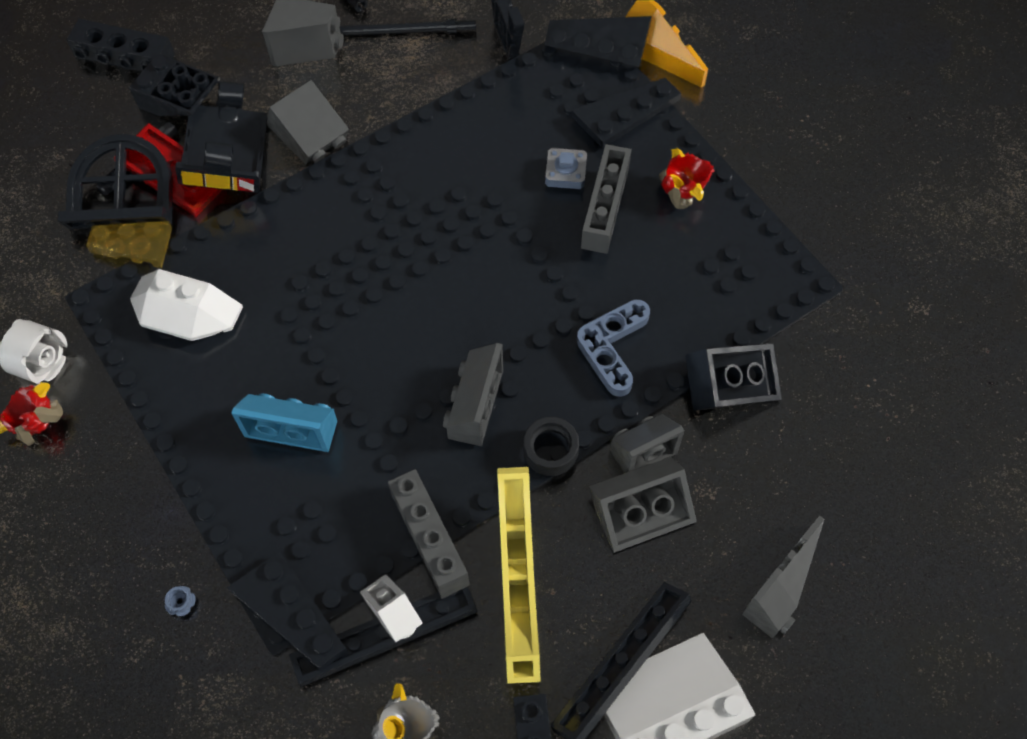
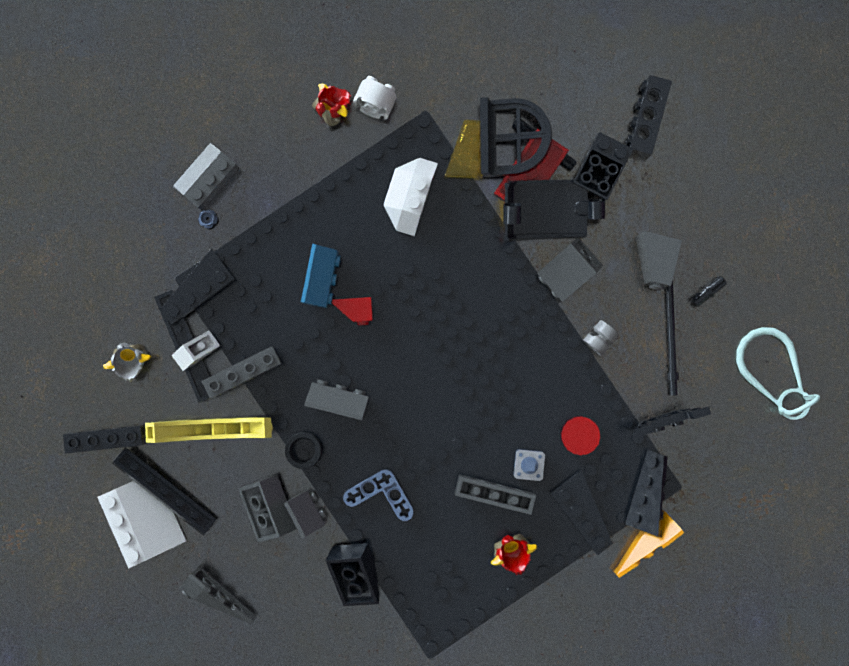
camera: 90 degrees right, 25 degrees up
none -> dark grey slope [173,143,239,211]
none -> red slope [332,297,373,326]
none -> red tile [561,416,600,455]
none -> light grey wheel [583,320,619,356]

